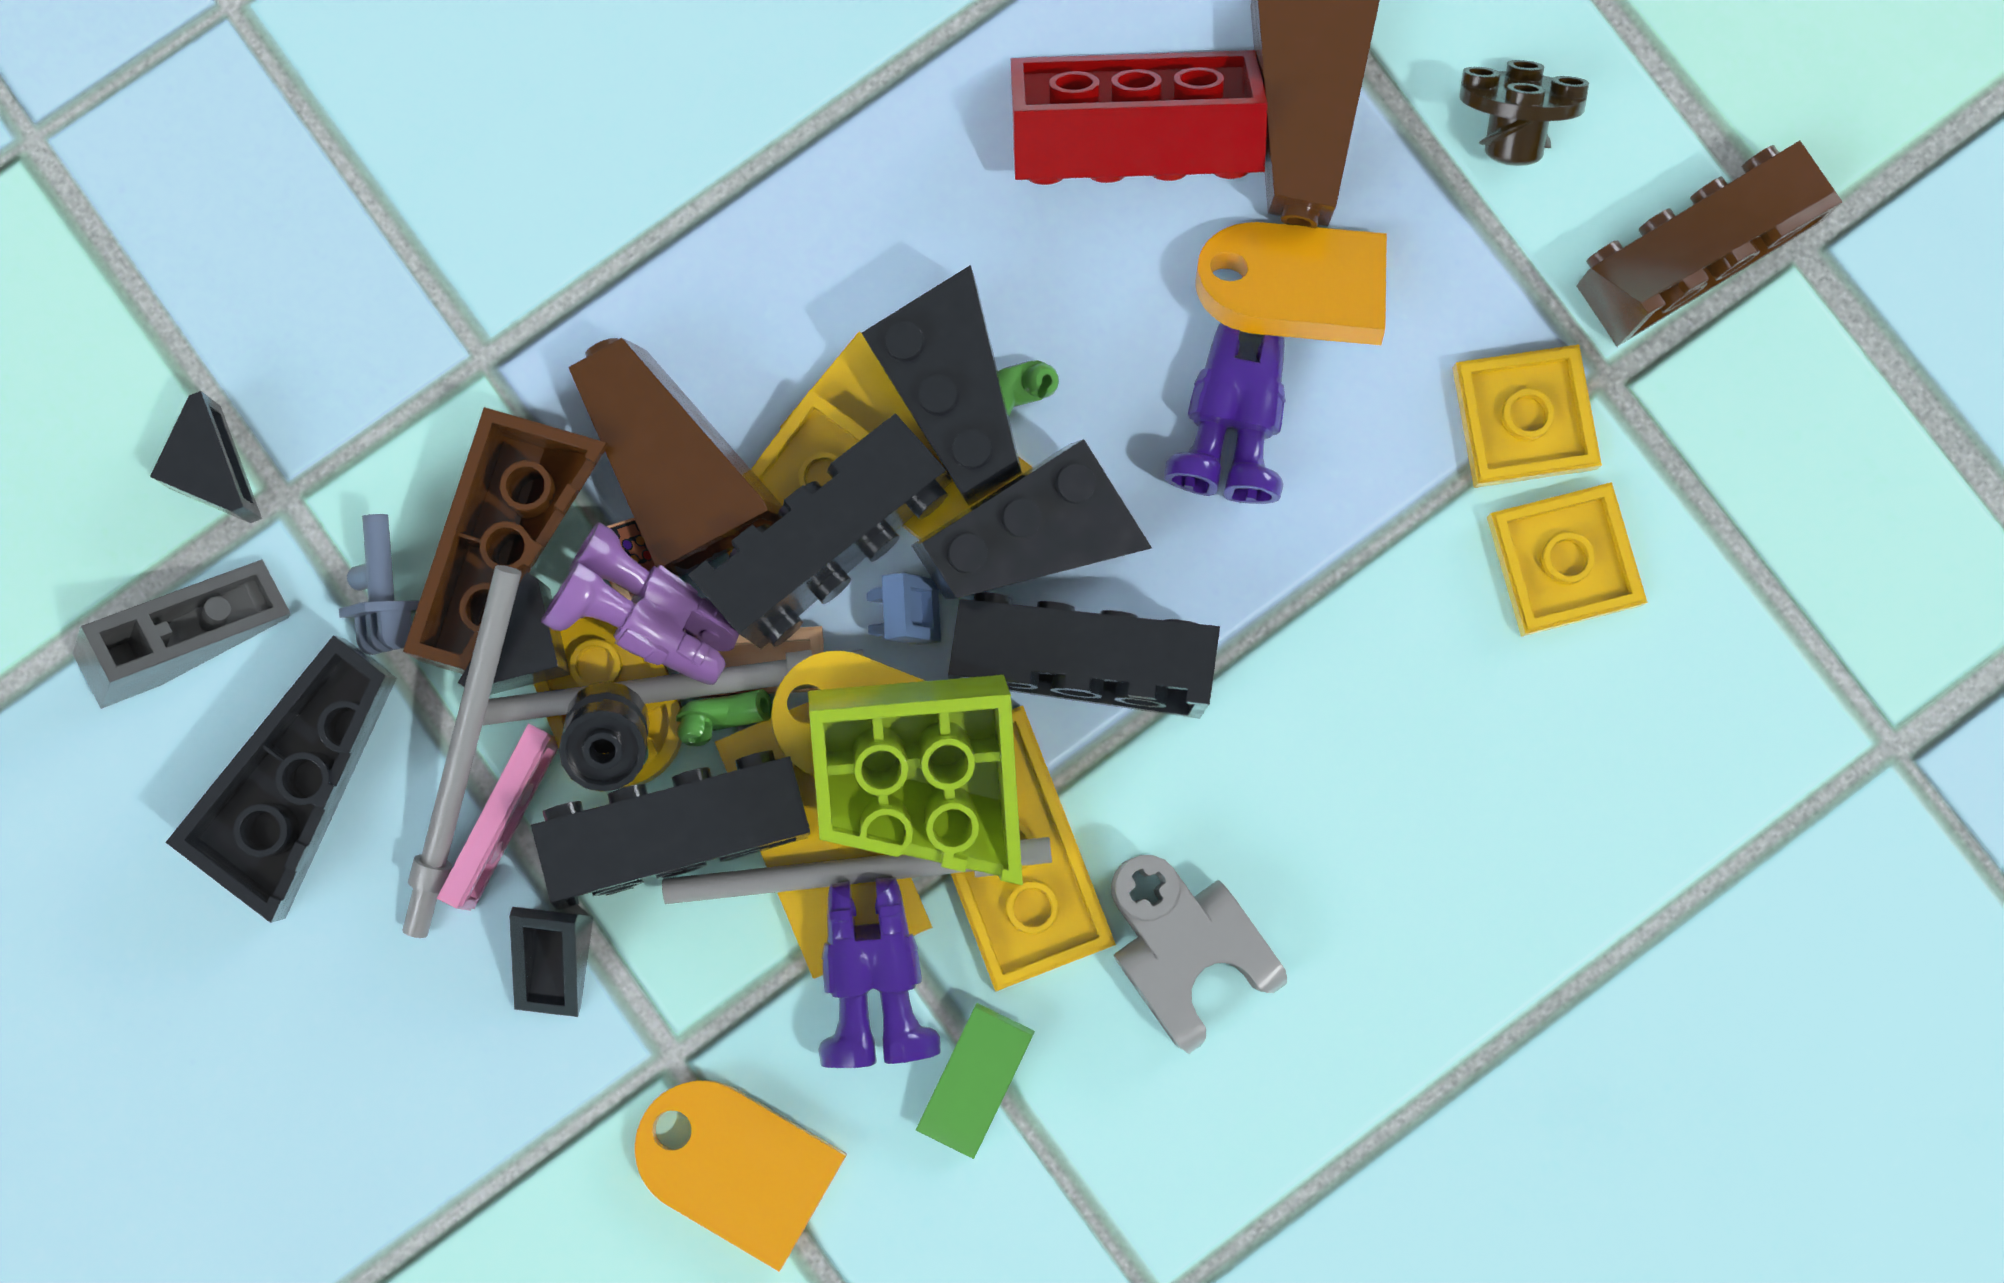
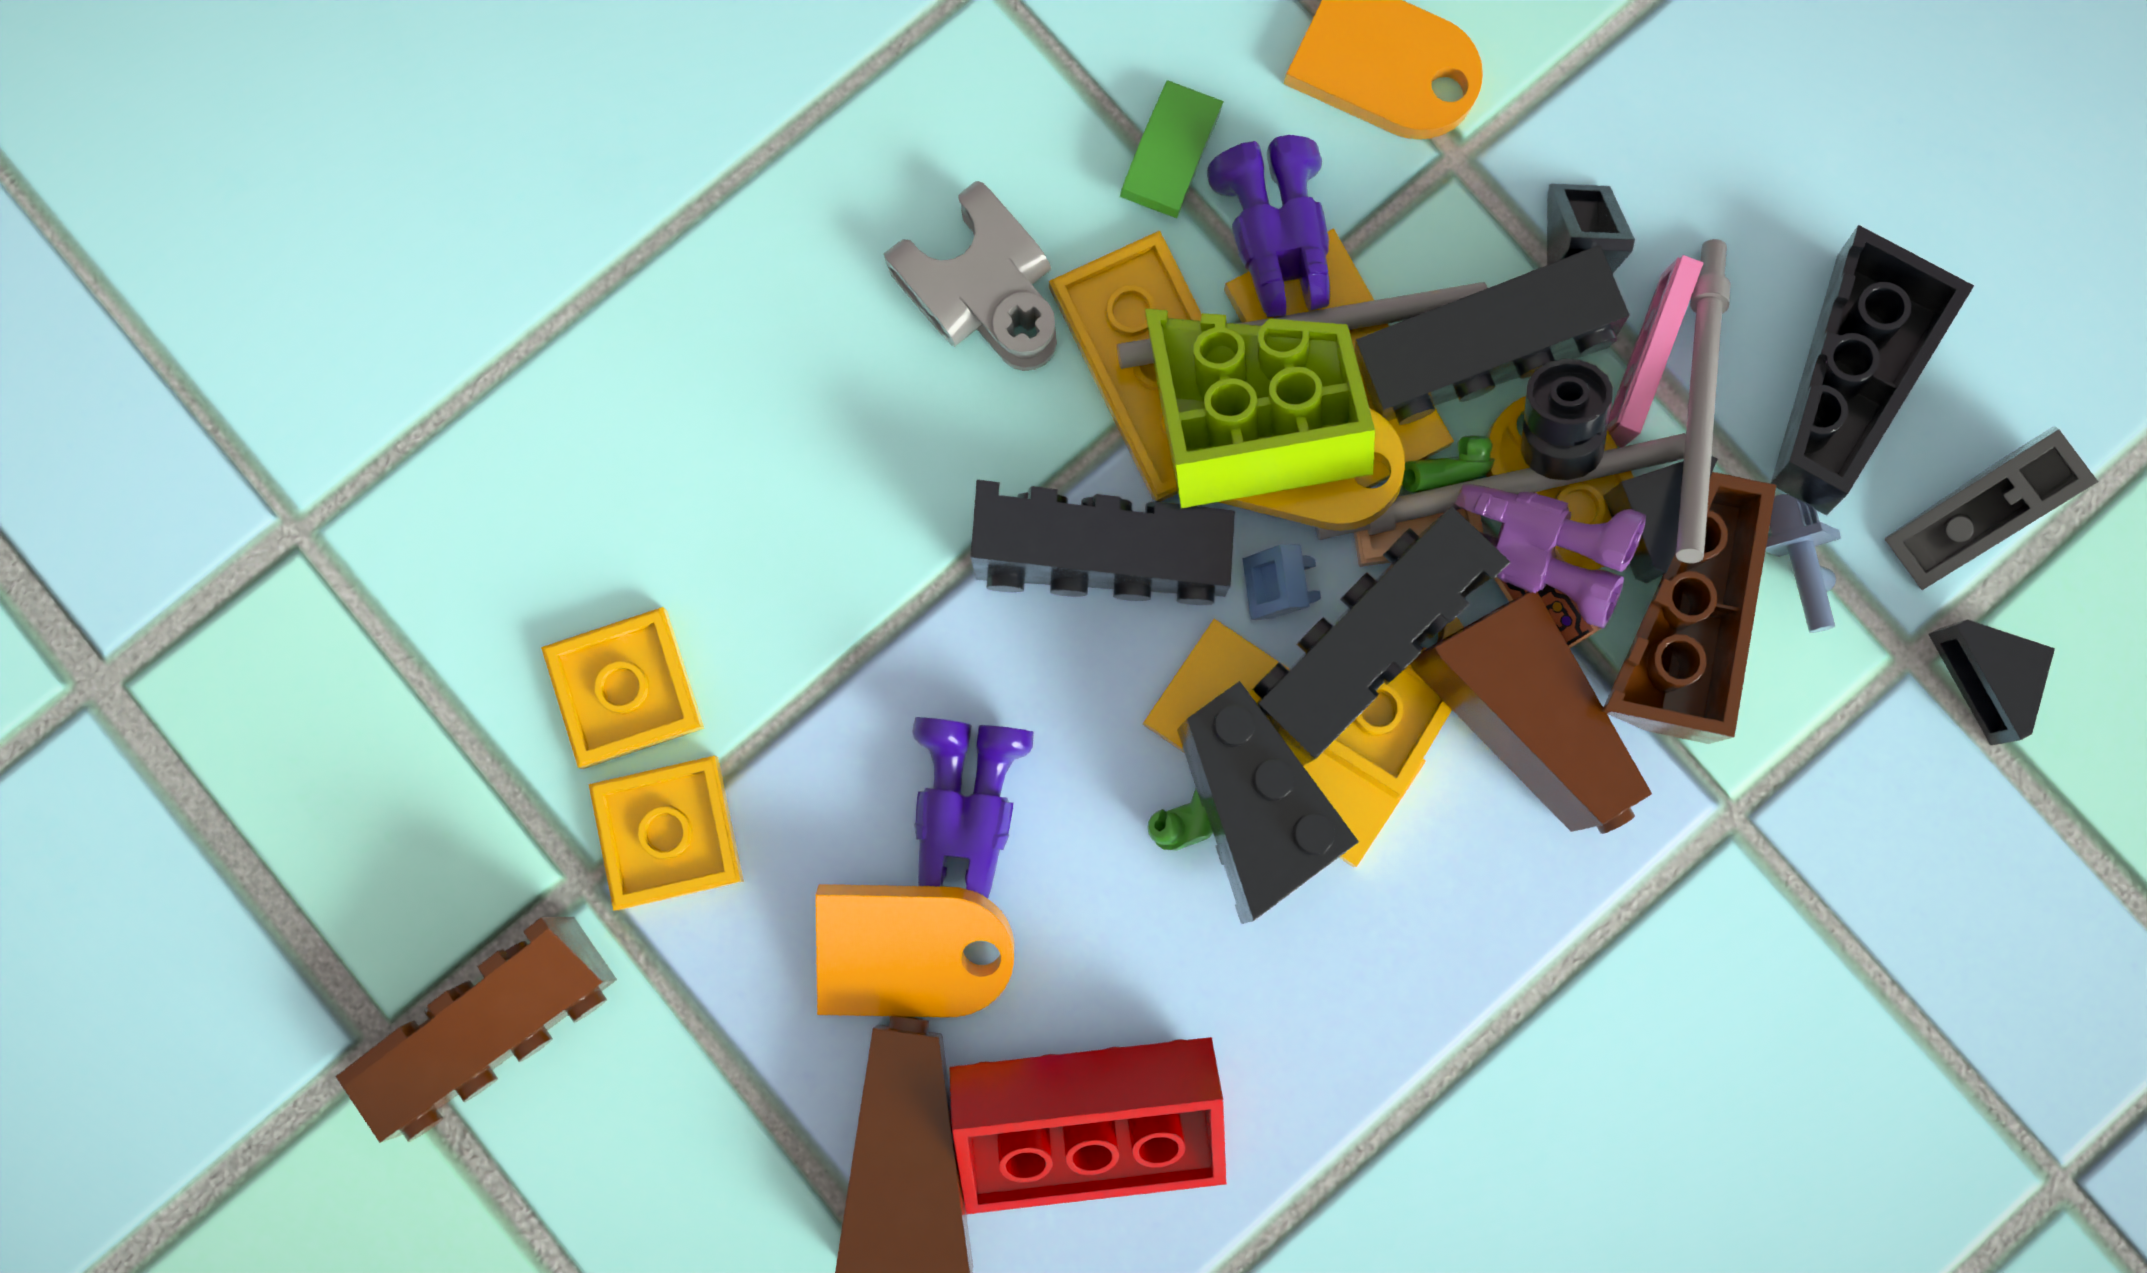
camera: 170 degrees right, 0 degrees up
black wedge [911,439,1152,599] -> none
dark brown plate [1459,60,1589,166] -> none

